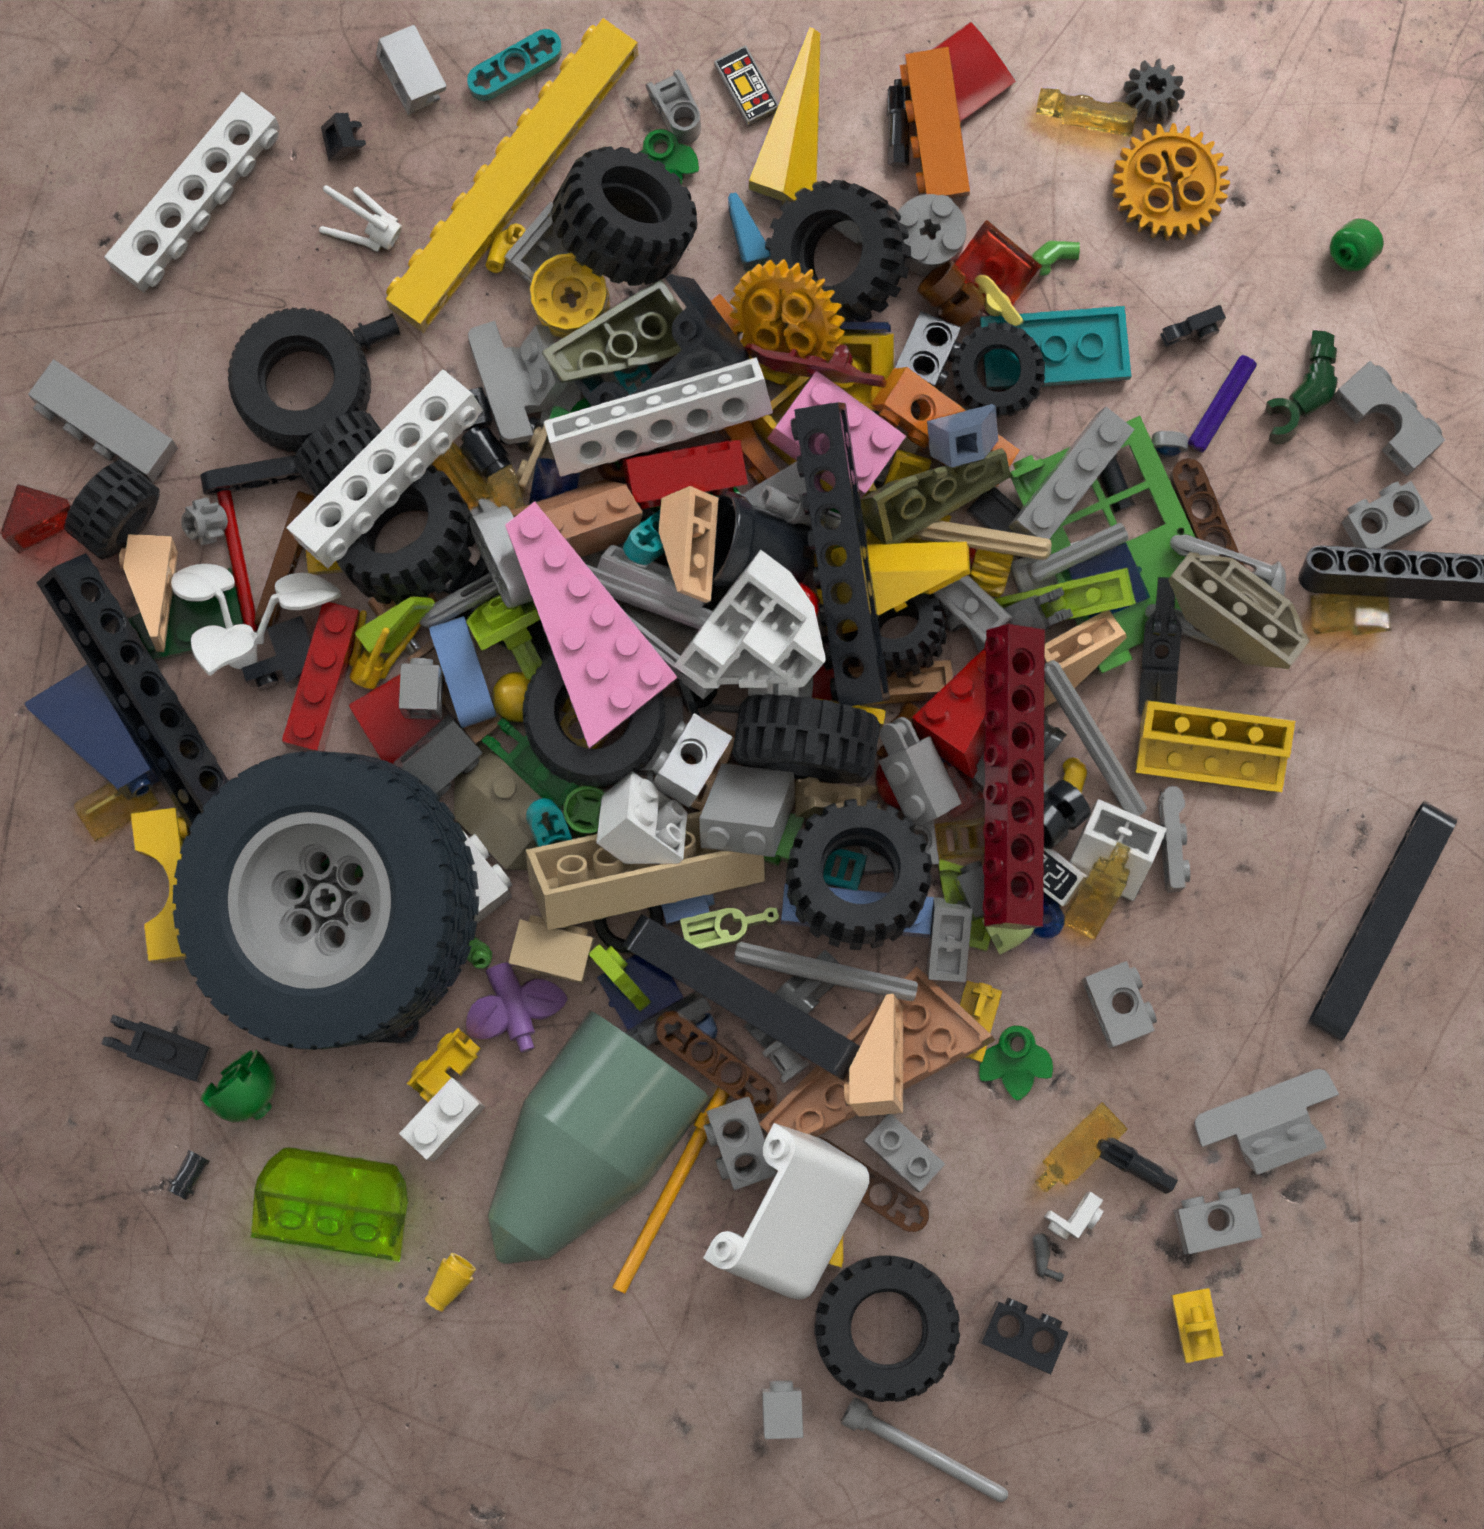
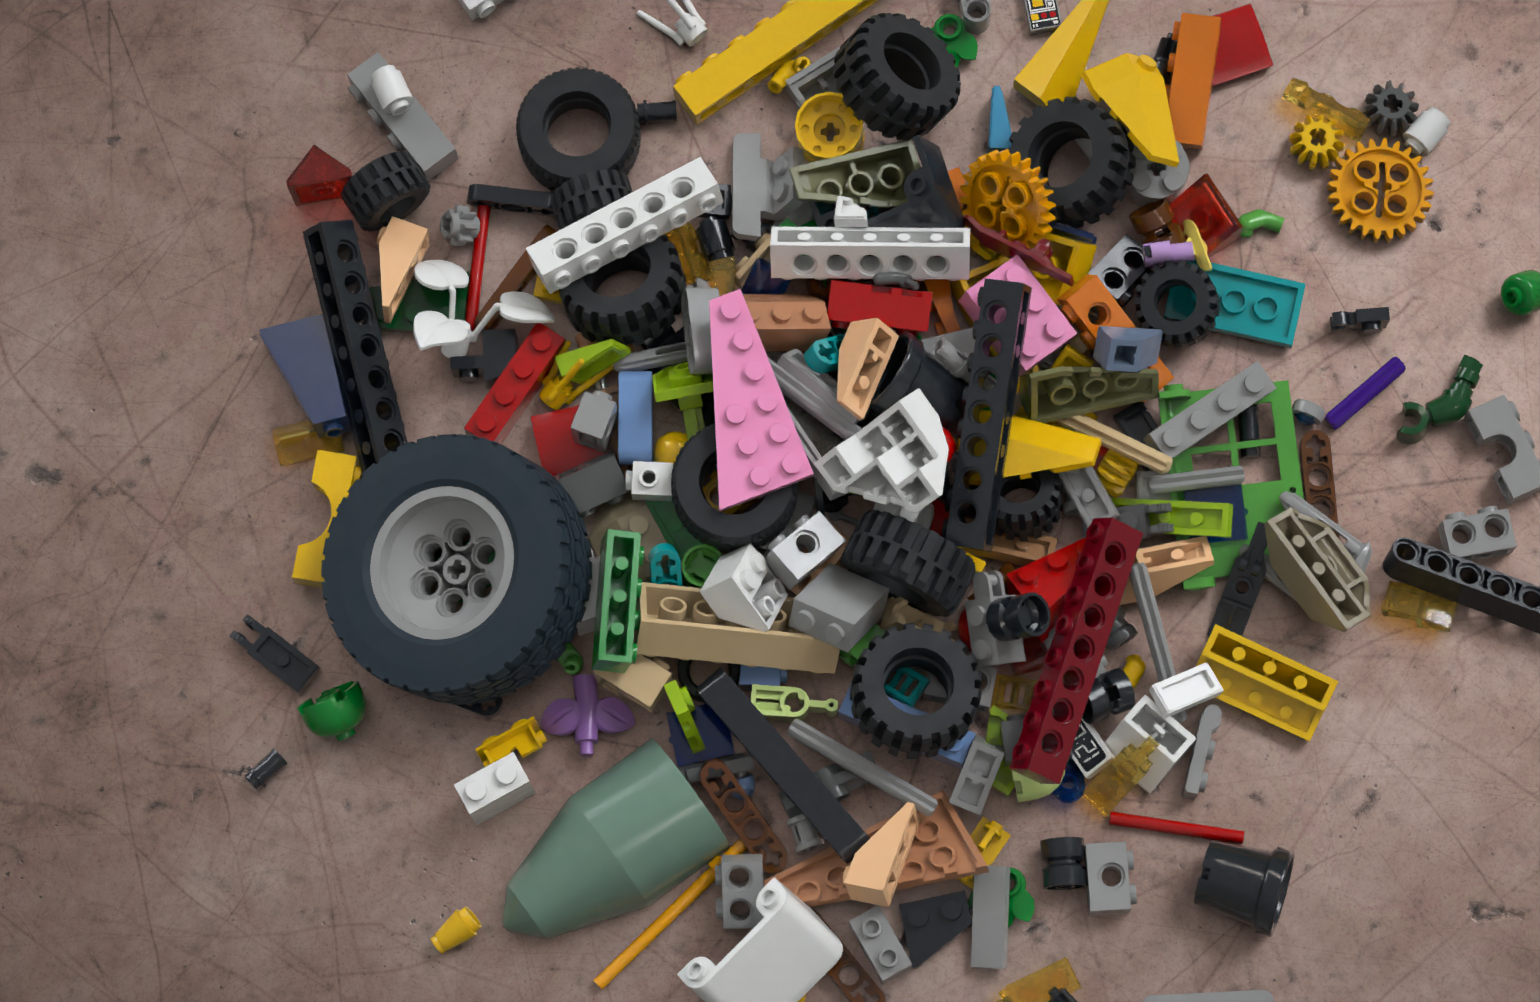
camera: 25 degrees right, 5 degrees down
clear neon green windscreen [251,1147,408,1262] -> none
black beam [1308,800,1458,1042] -> none
none -> white brick [371,65,413,116]
none -> green brick [591,529,644,673]
none -> white brick [626,461,673,502]
none -> white tile [834,196,868,227]
none -> dark grey piece [873,271,919,290]
none -> black wing [899,890,972,969]
none -> light grey tile [971,865,1010,969]
none -> black wheel [986,593,1051,642]
none -> black wheel [1040,837,1087,890]
none -> yellow wedge [1082,53,1179,167]
none -> red bar [1109,811,1245,844]
none -> lavender piece [1143,241,1194,268]
none -> white tile [1149,662,1224,718]
none -> black piece [1194,840,1294,937]
none -> yellow gear [1289,114,1345,170]
none -> white brick [1403,107,1450,156]

